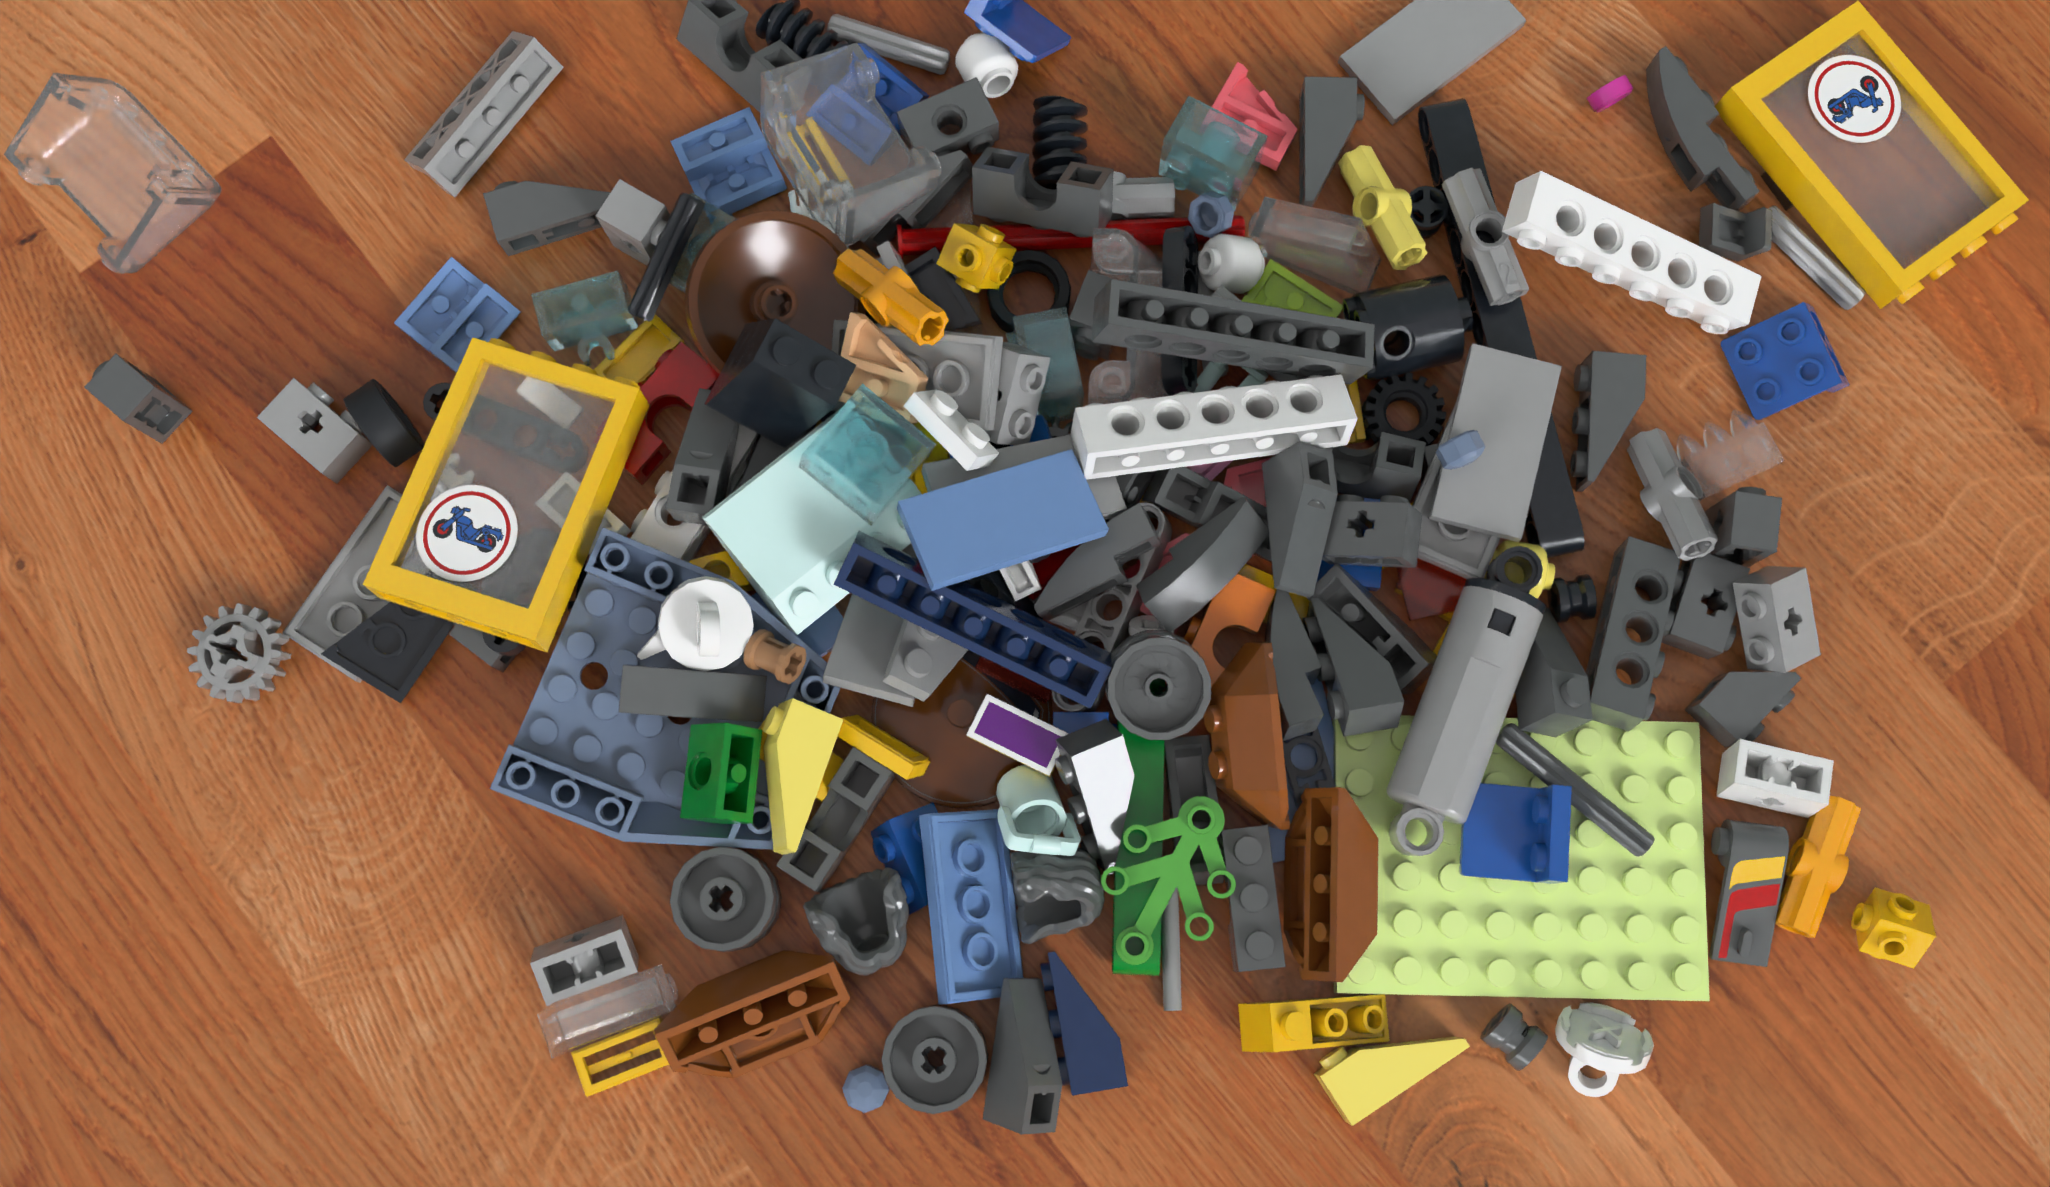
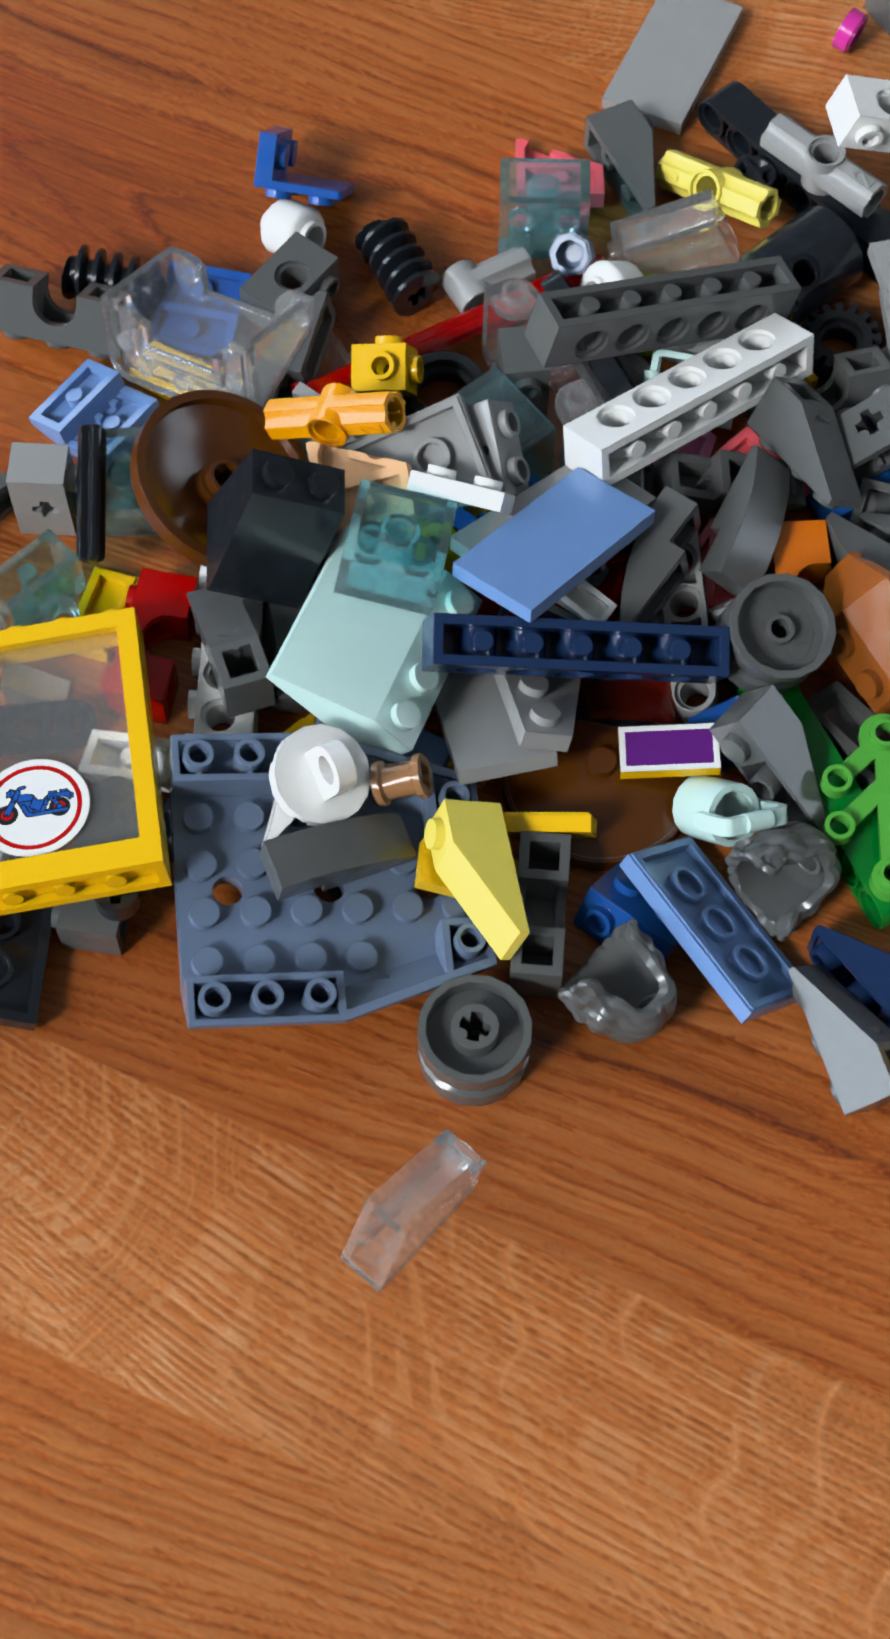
camera: 30 degrees left, 15 degrees down
light grey brick [530,915,639,1006] -> none
yellow tile [571,1017,669,1097] -> none
dark orange wedge [654,950,850,1078] -> none
green brick [680,723,763,824] -> none
light grey axle [827,14,950,75] -> none
sand blue tile [842,1064,890,1113] -> none
dark grey wheel [882,1005,988,1114] -> none
dark grey arch [972,147,1114,238] -> none

